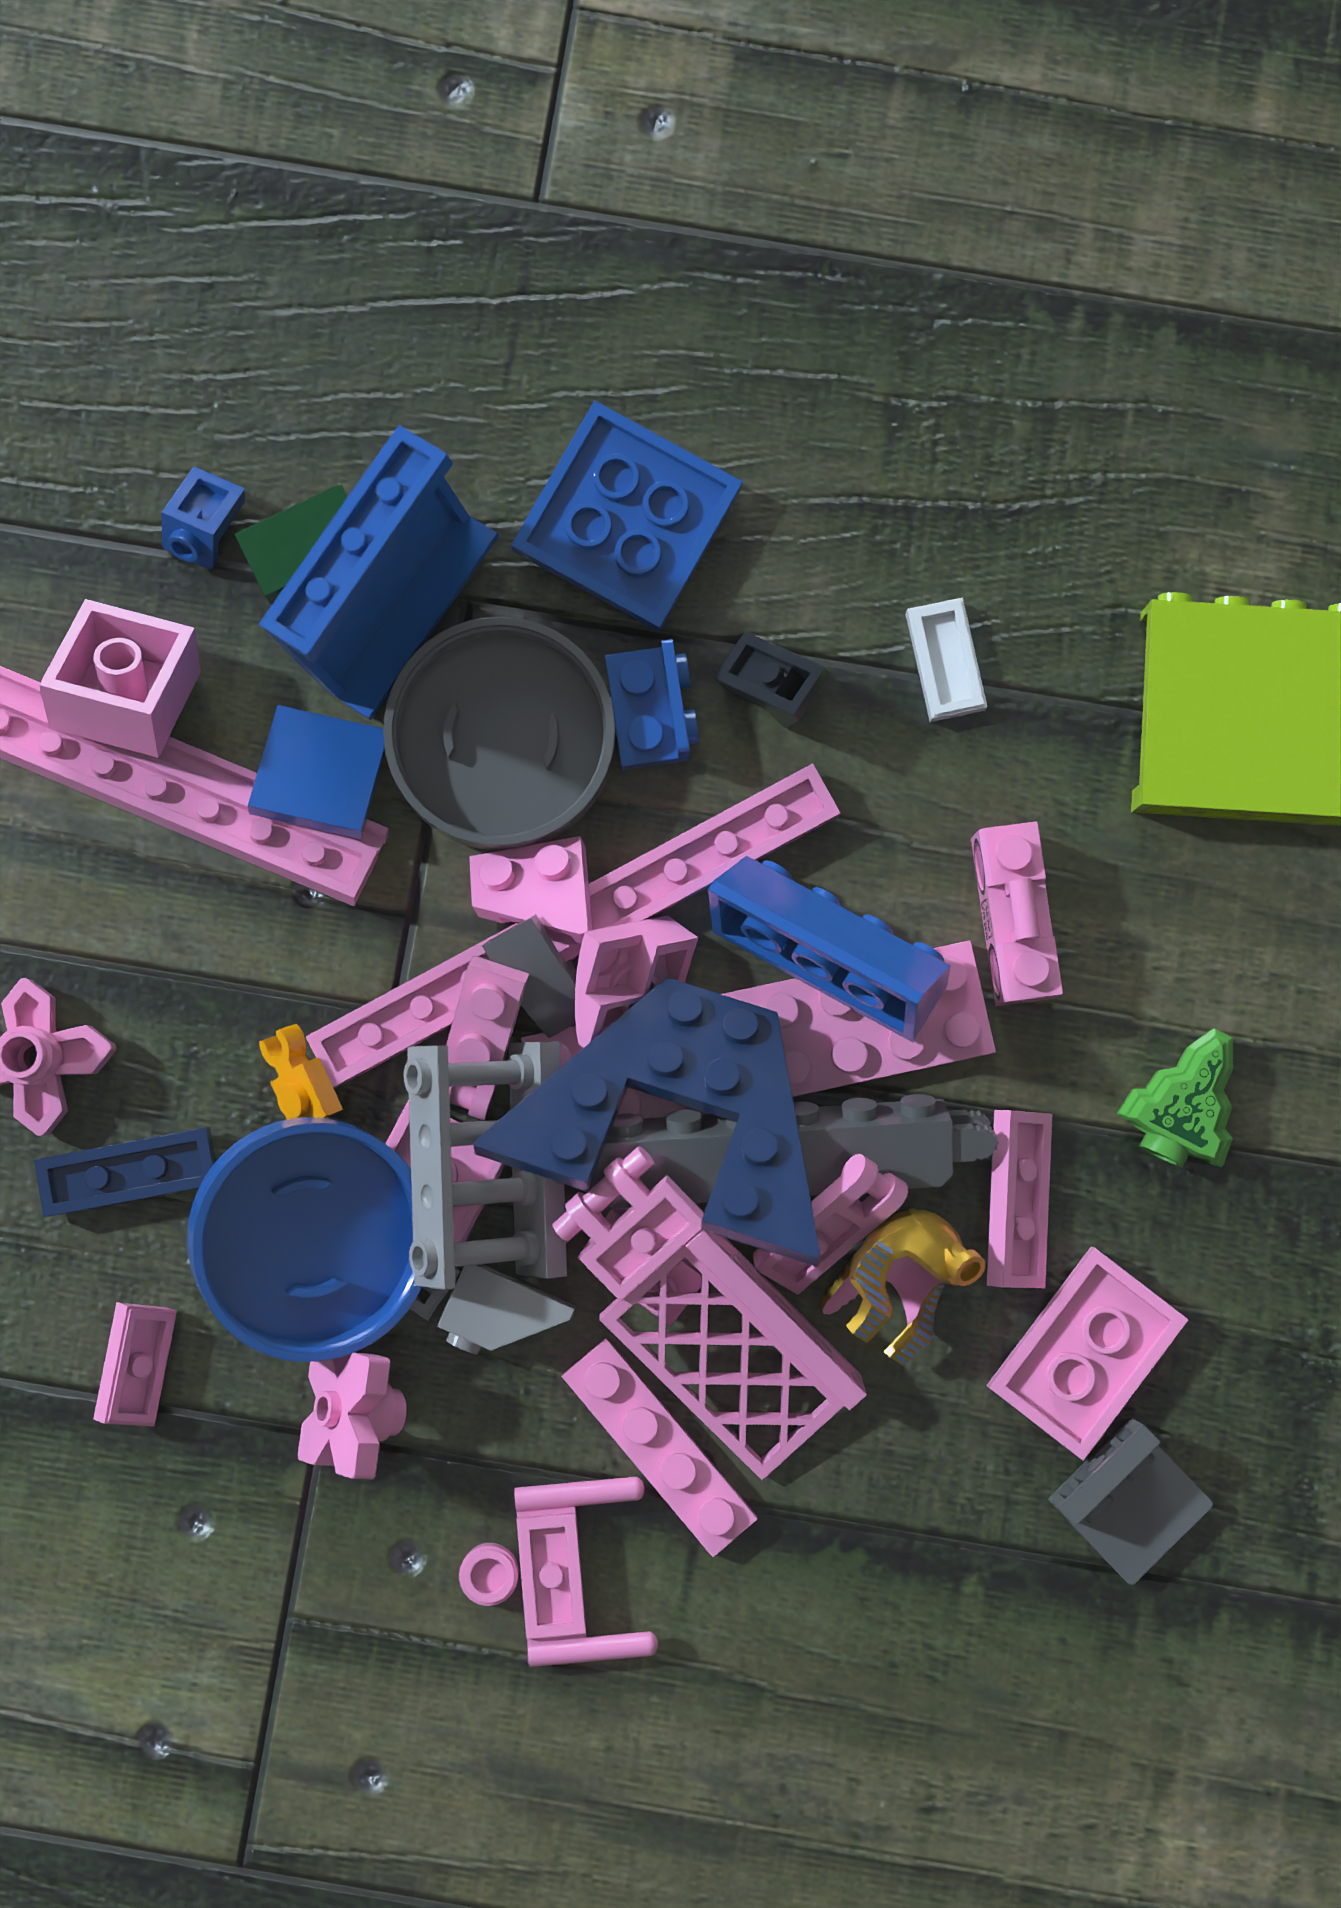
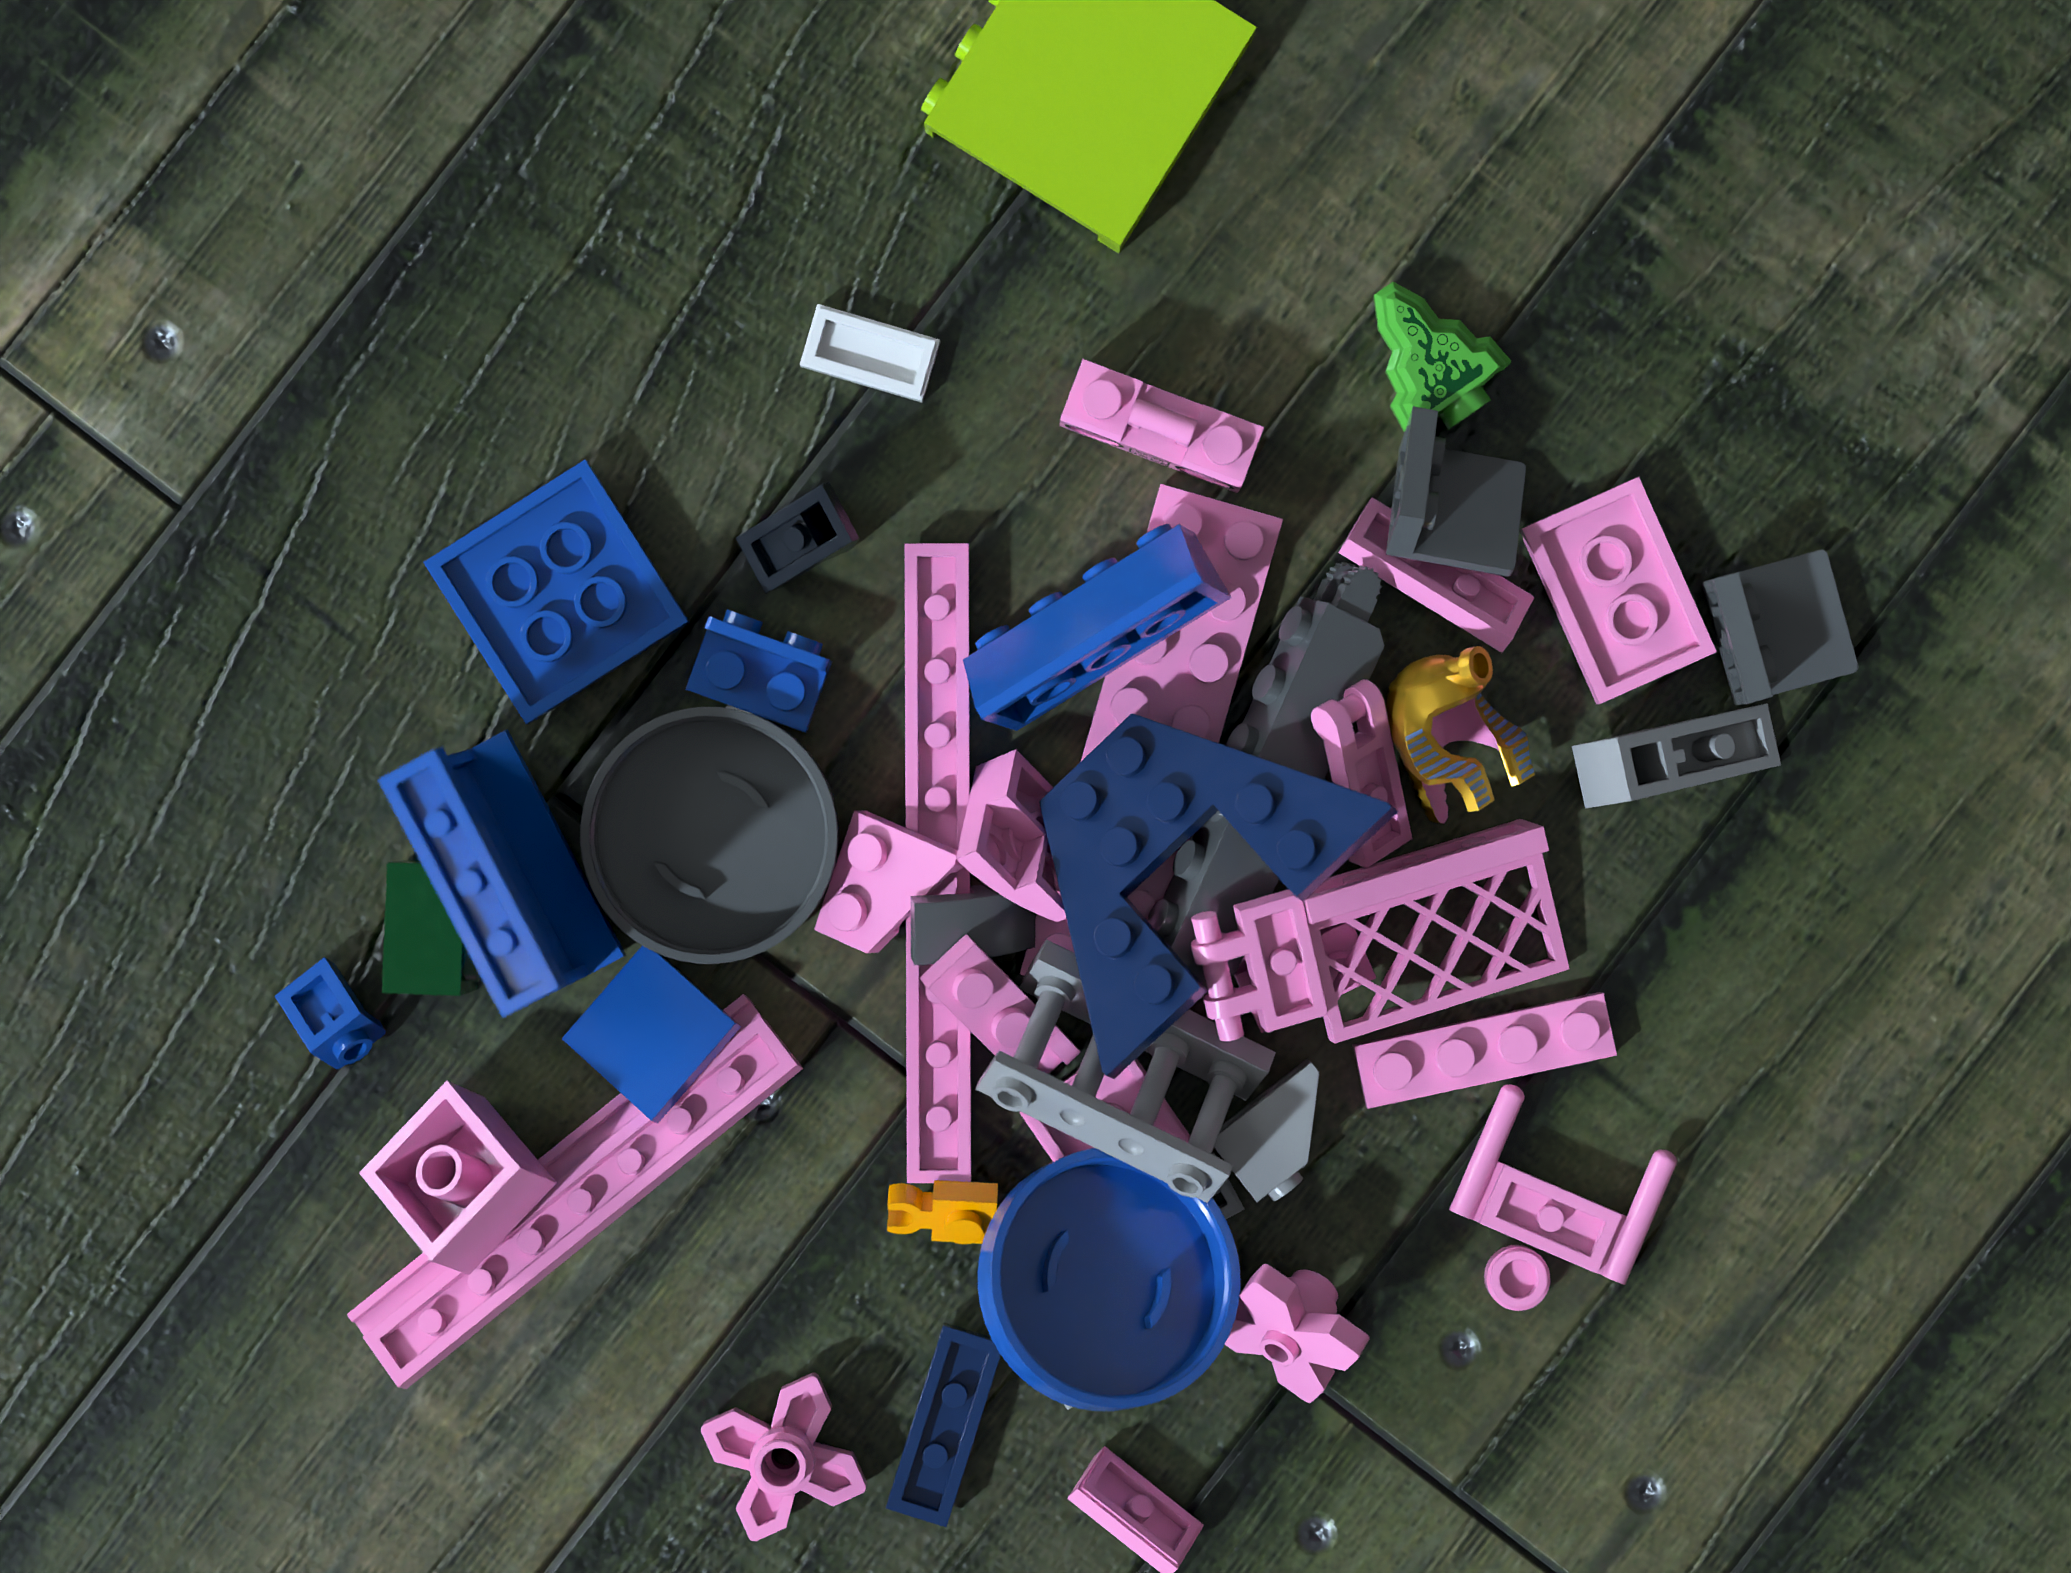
camera: 60 degrees left, 5 degrees up
none -> dark grey bracket [1386,406,1526,576]
none -> light grey slope [1572,703,1781,809]

